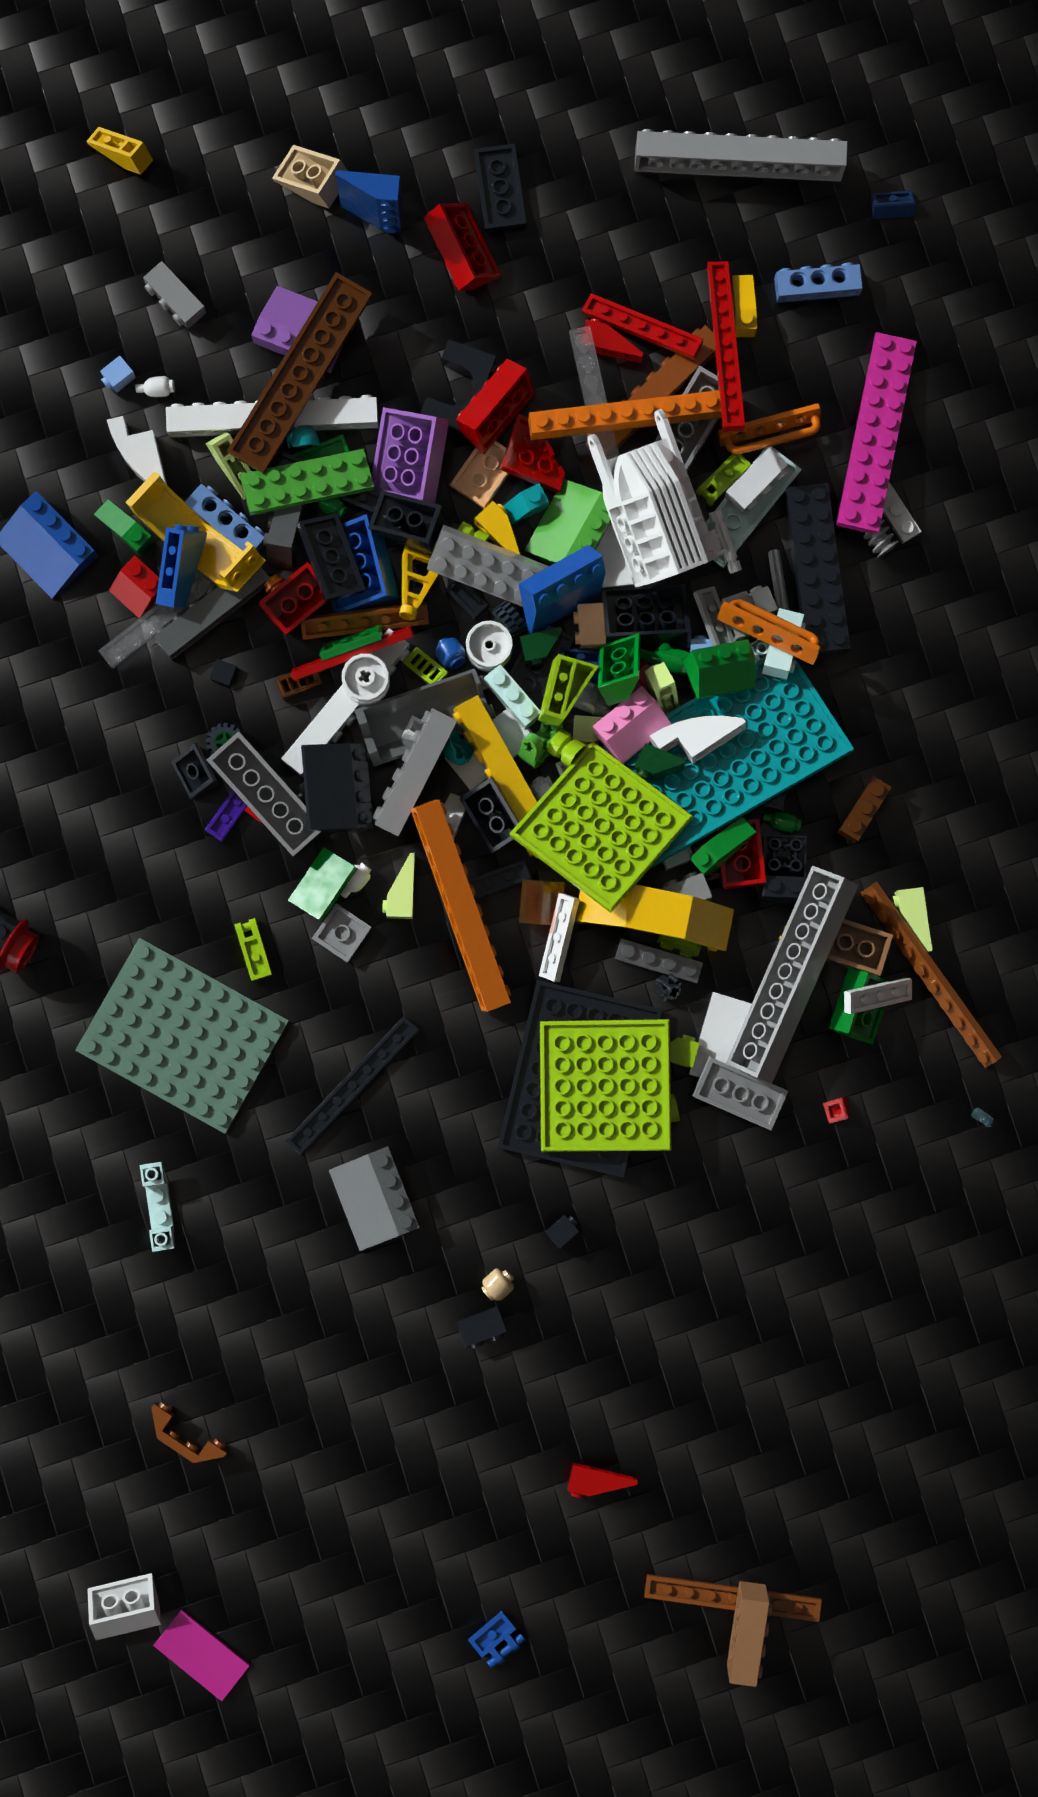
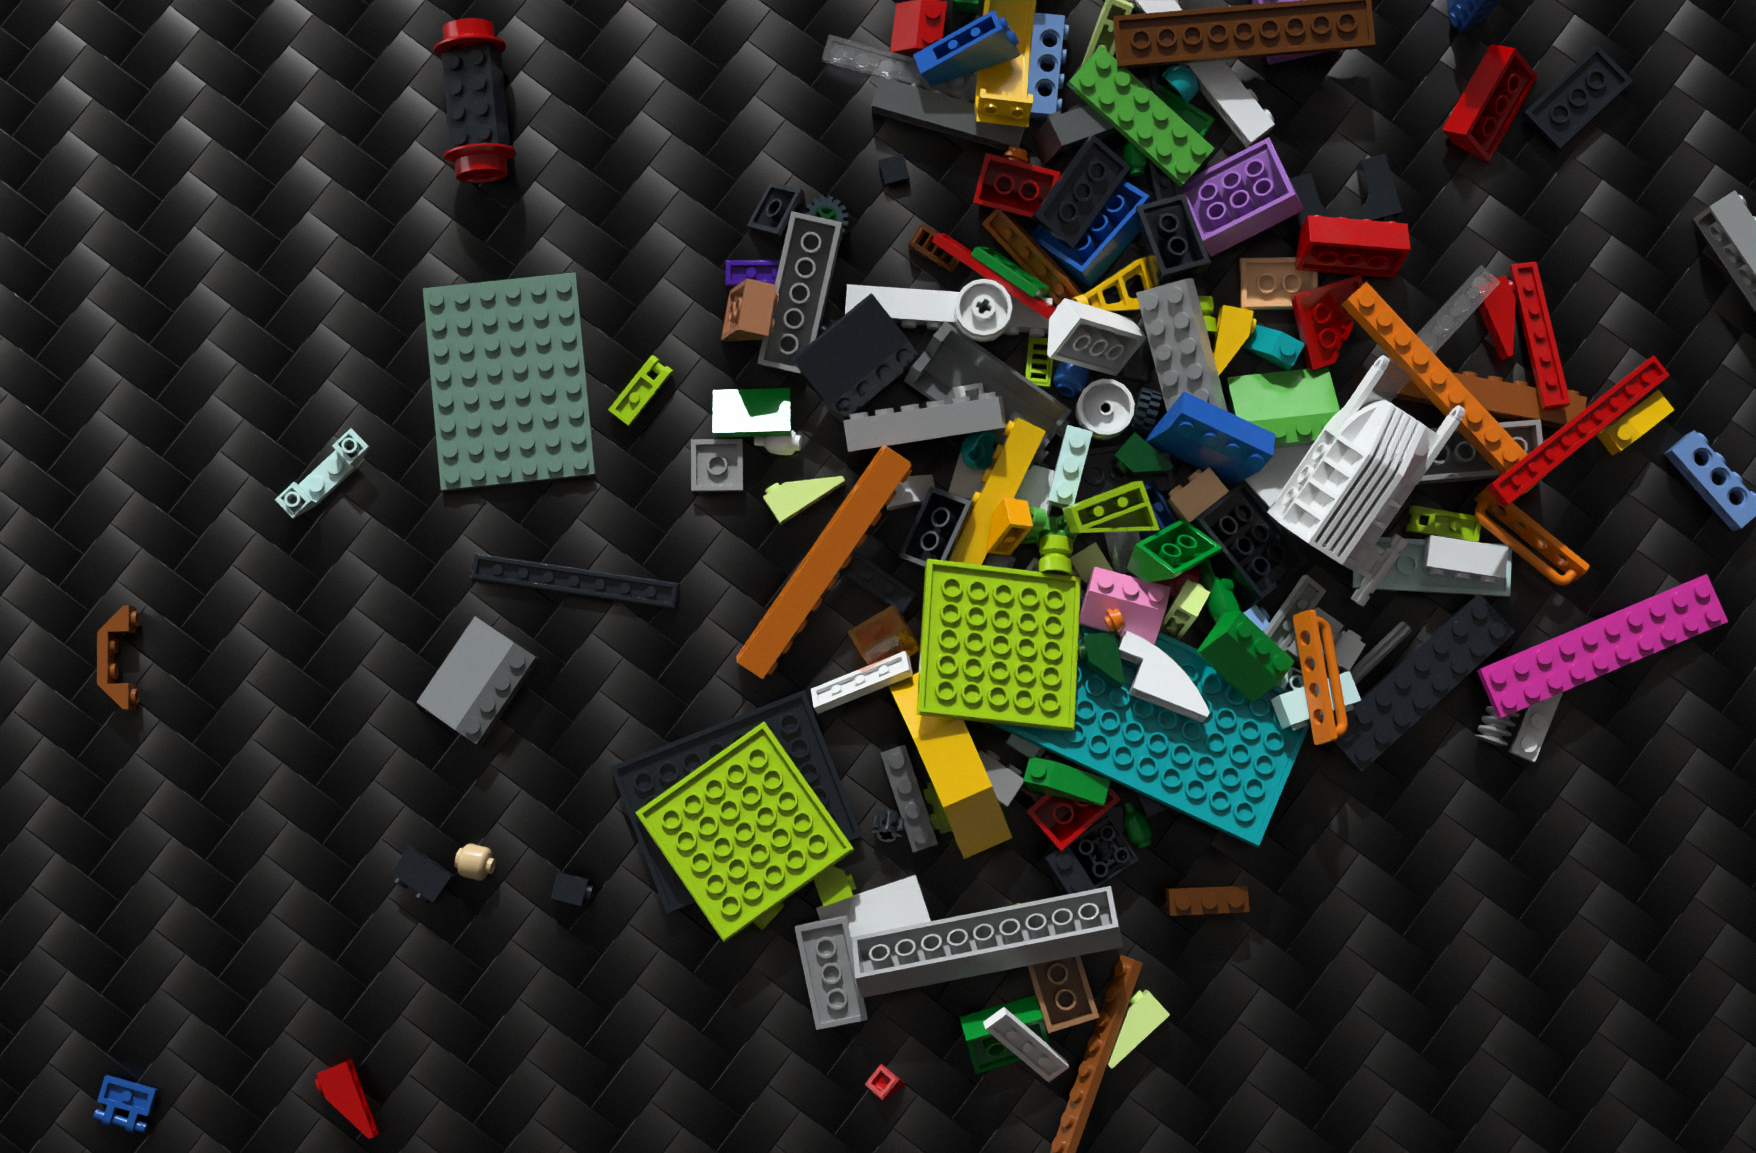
camera: 60 degrees right, 0 degrees up
none -> nougat slope [721,279,779,342]
none -> light orange slope [986,498,1033,556]
none -> white slope [1047,298,1147,376]
none -> orange plate [1103,608,1126,634]

